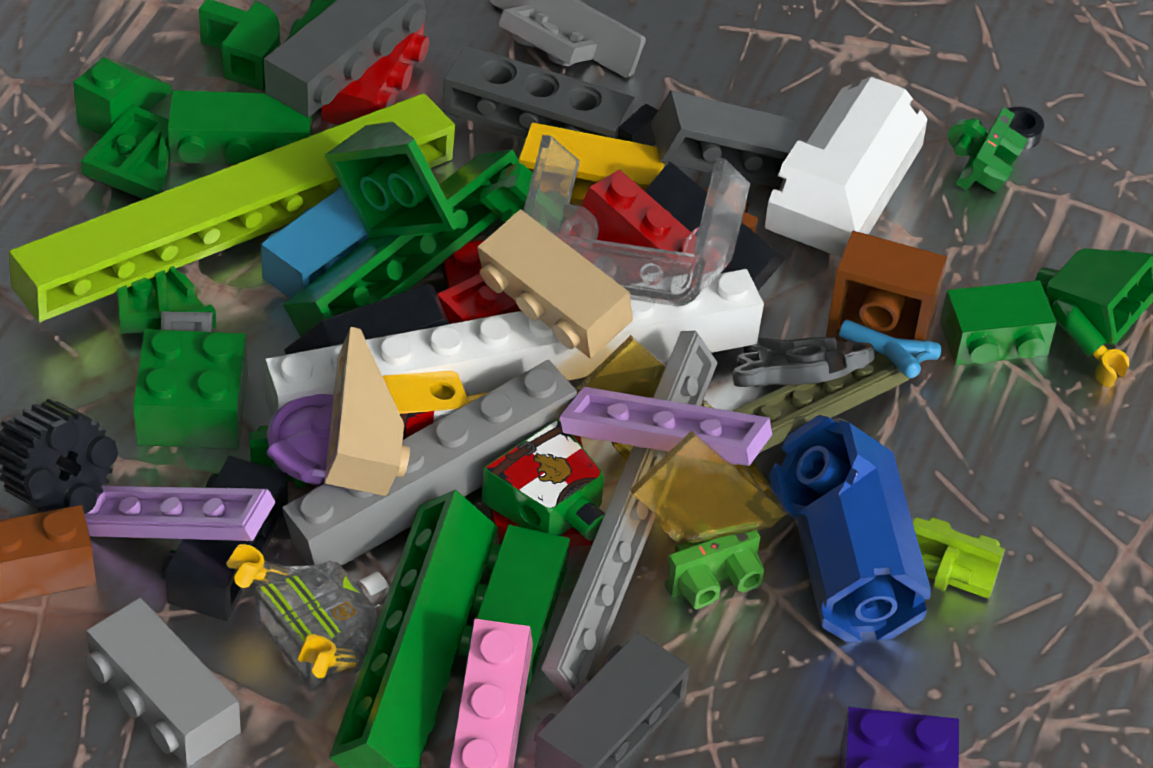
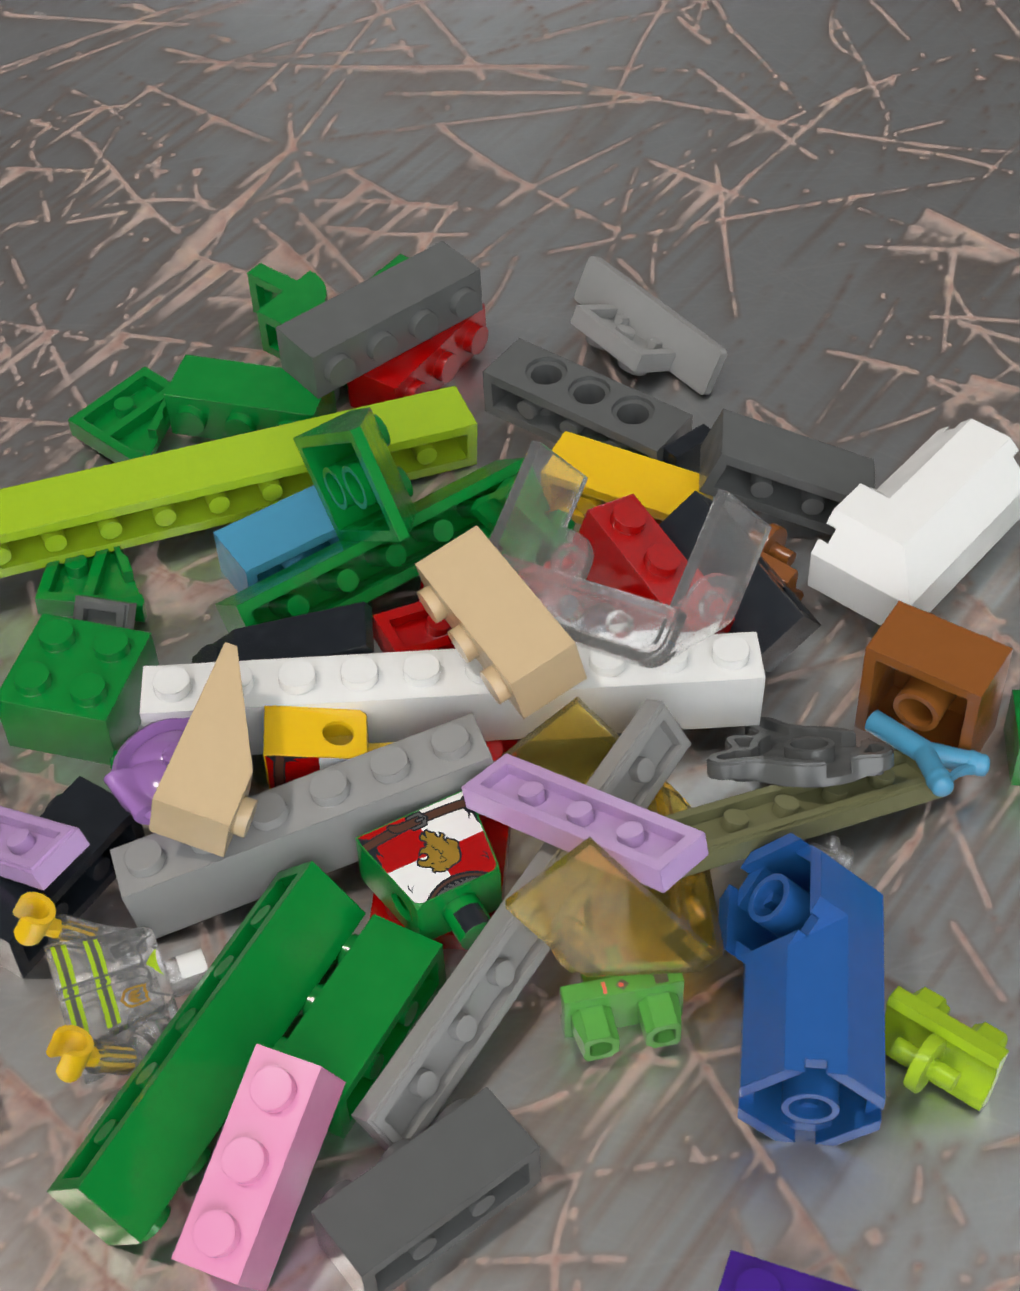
camera: 20 degrees right, 0 degrees up
green slope [73,57,172,136] -> none

